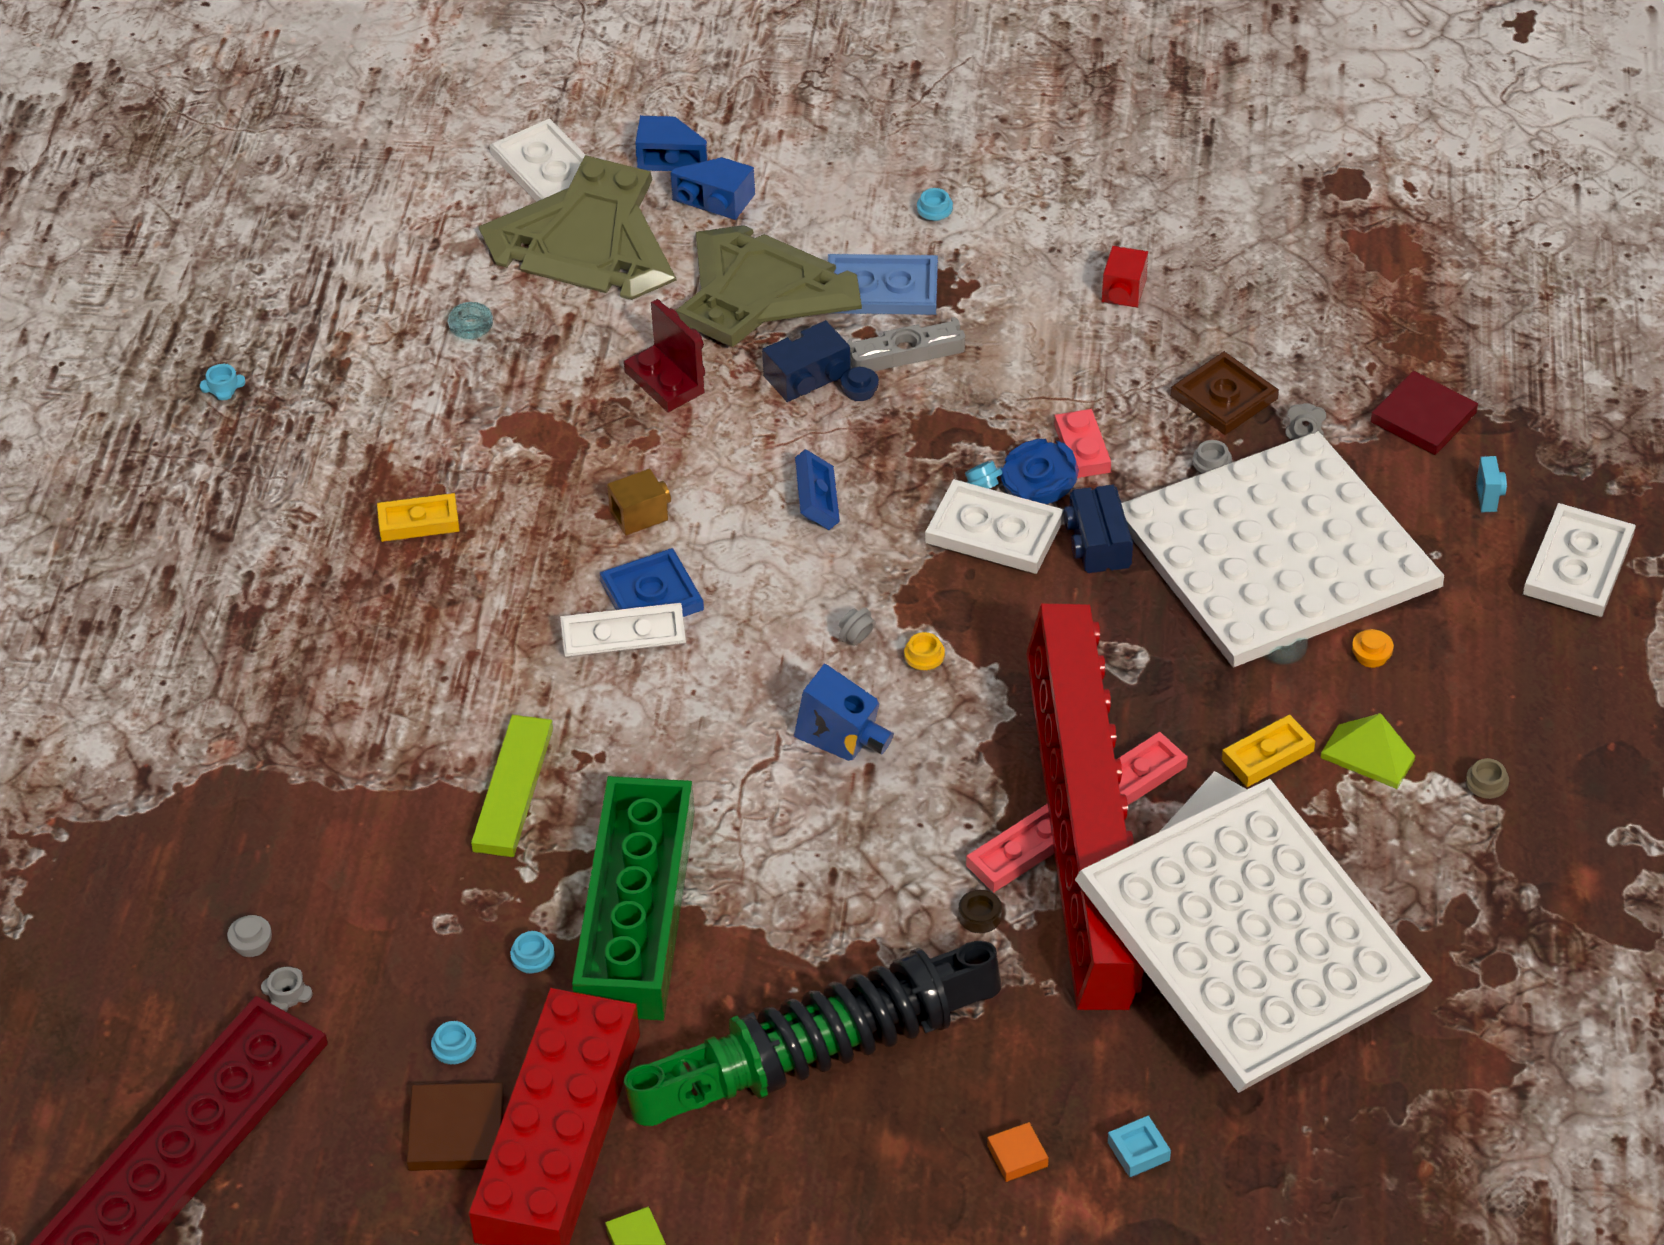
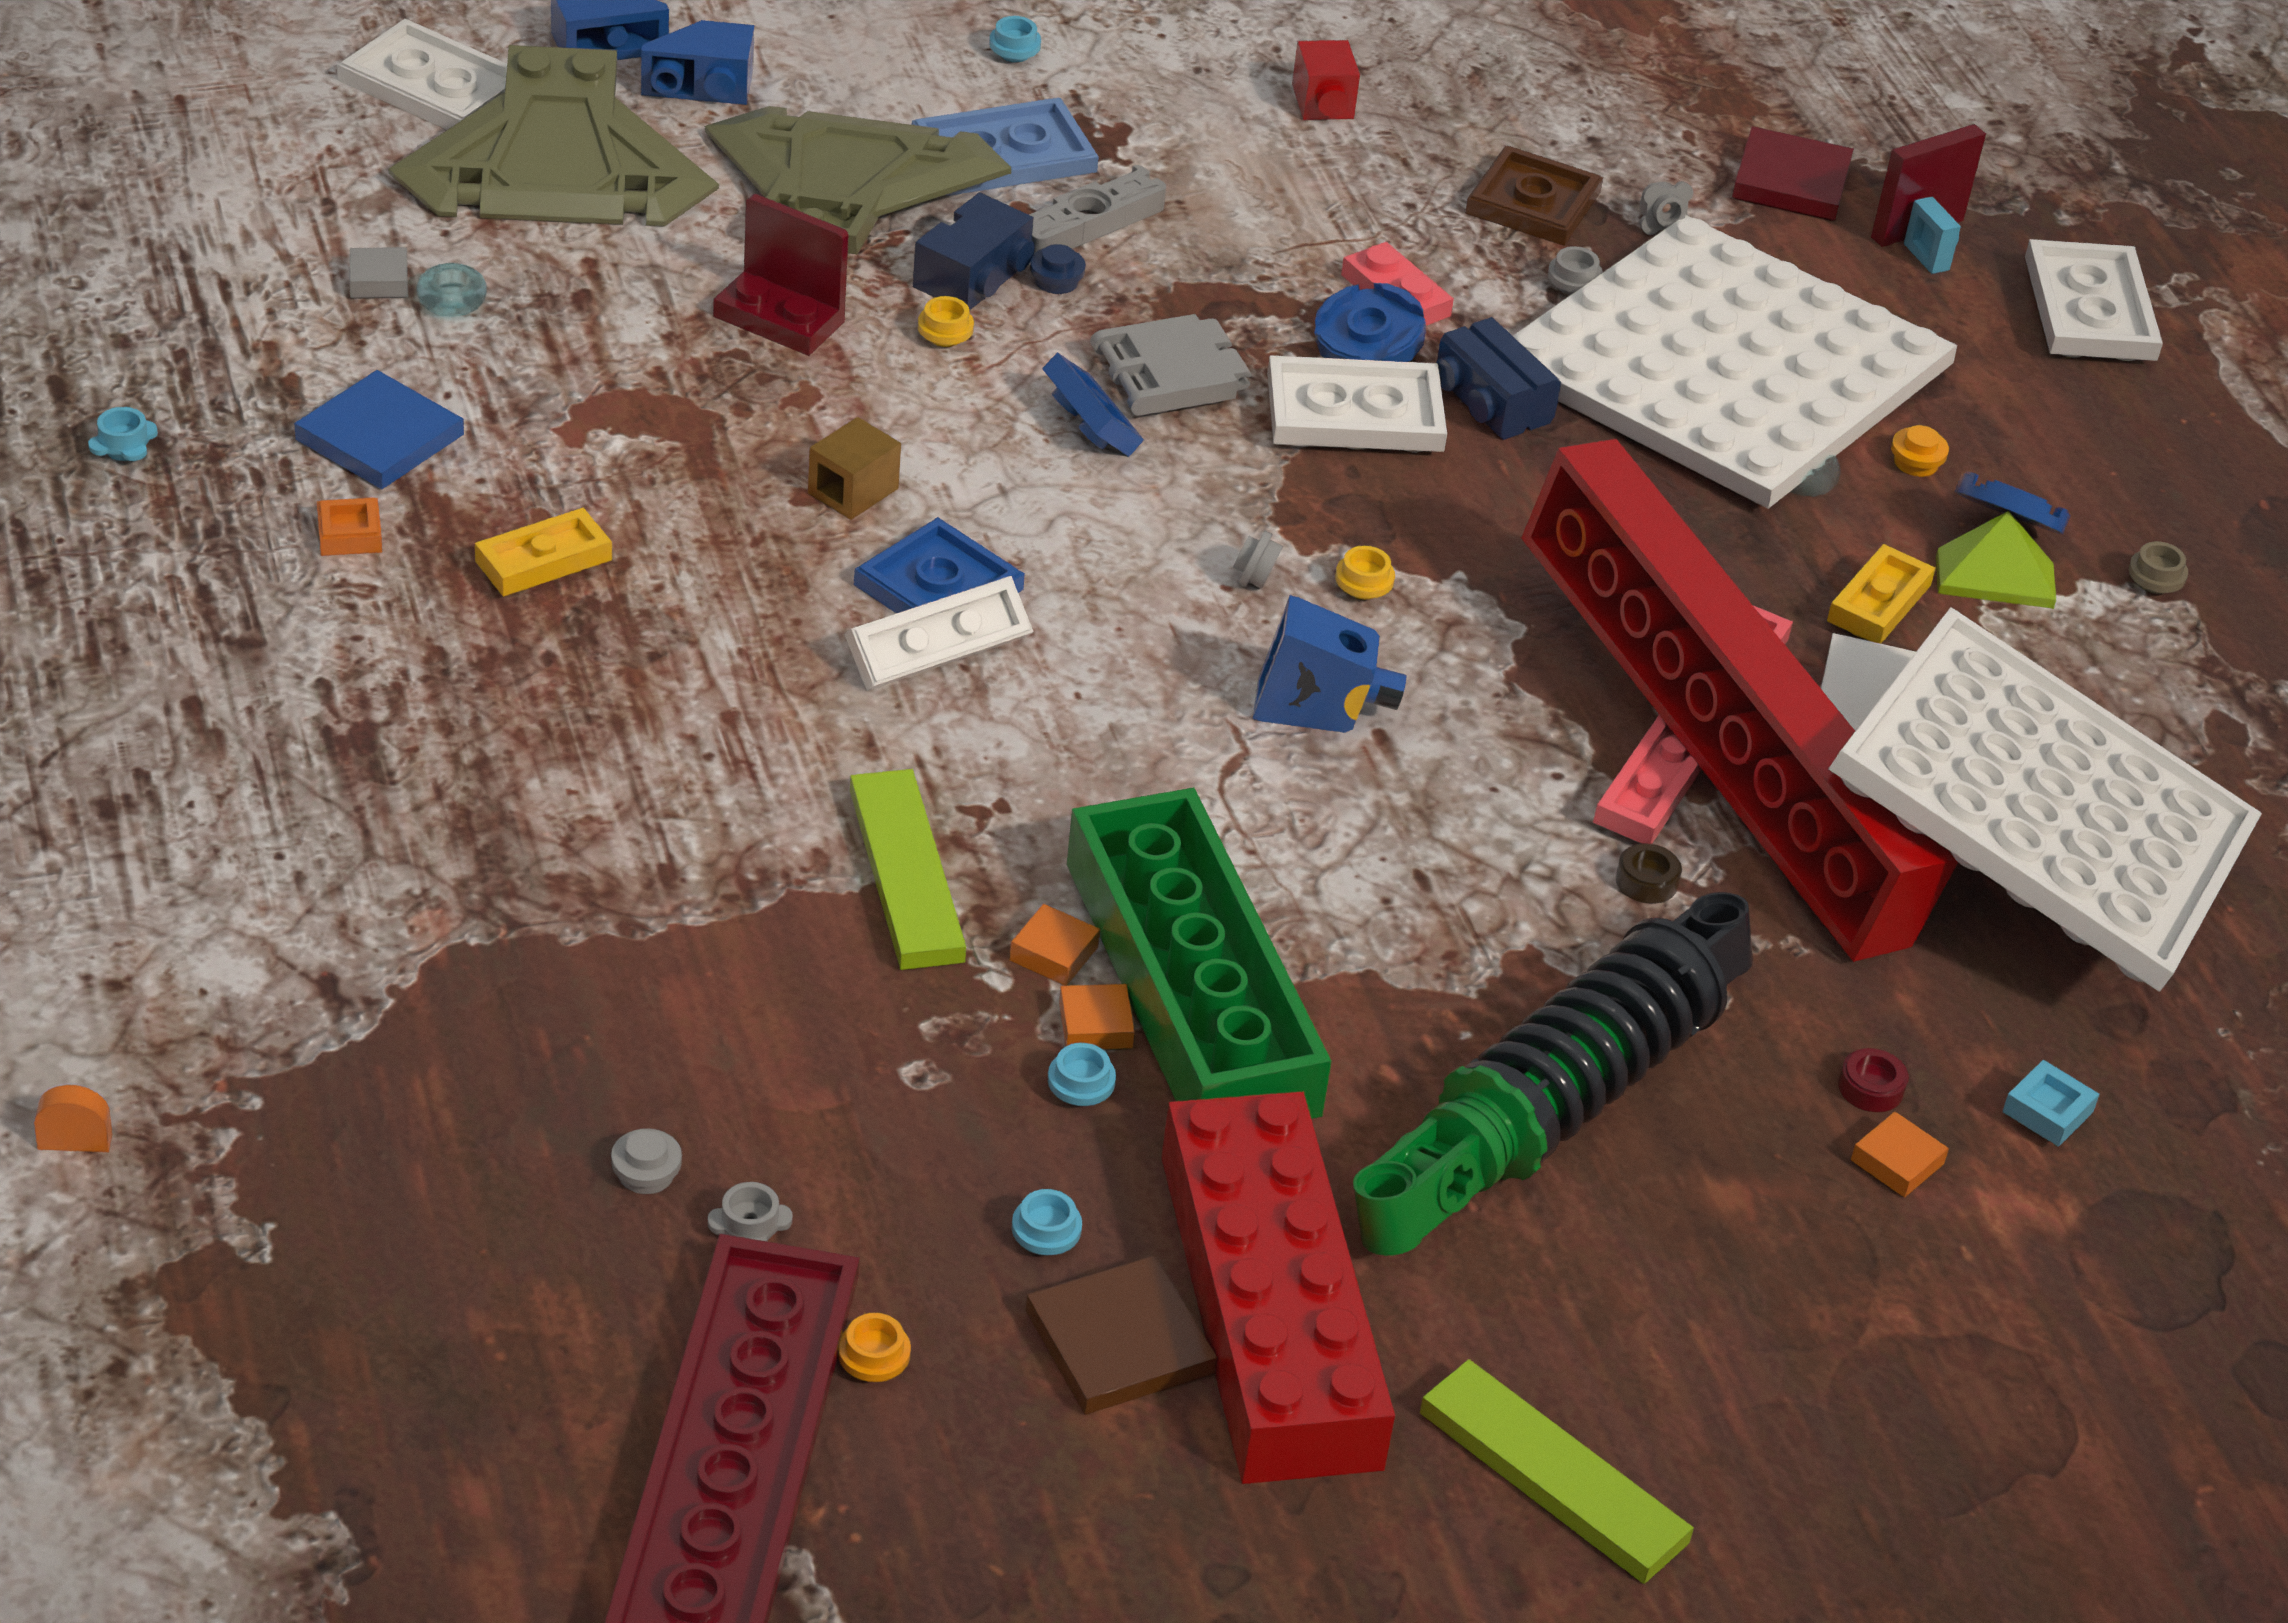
camera: 30 degrees left, 5 degrees down
medium azure plate [965,460,1003,489] -> none
none -> blue tile [294,370,464,489]
none -> orange tile [317,498,382,556]
none -> light grey tile [350,247,408,298]
none -> light orange plate [838,1313,911,1382]
none -> yellow plate [918,296,974,347]
none -> orange tile [1009,903,1100,986]
none -> orange tile [1059,984,1134,1049]
none -> light grey plate [1090,314,1252,416]
none -> dark red tile [1838,1048,1909,1112]
none -> dark red tile [1871,124,1986,247]
none -> blue tile [1954,471,2071,534]

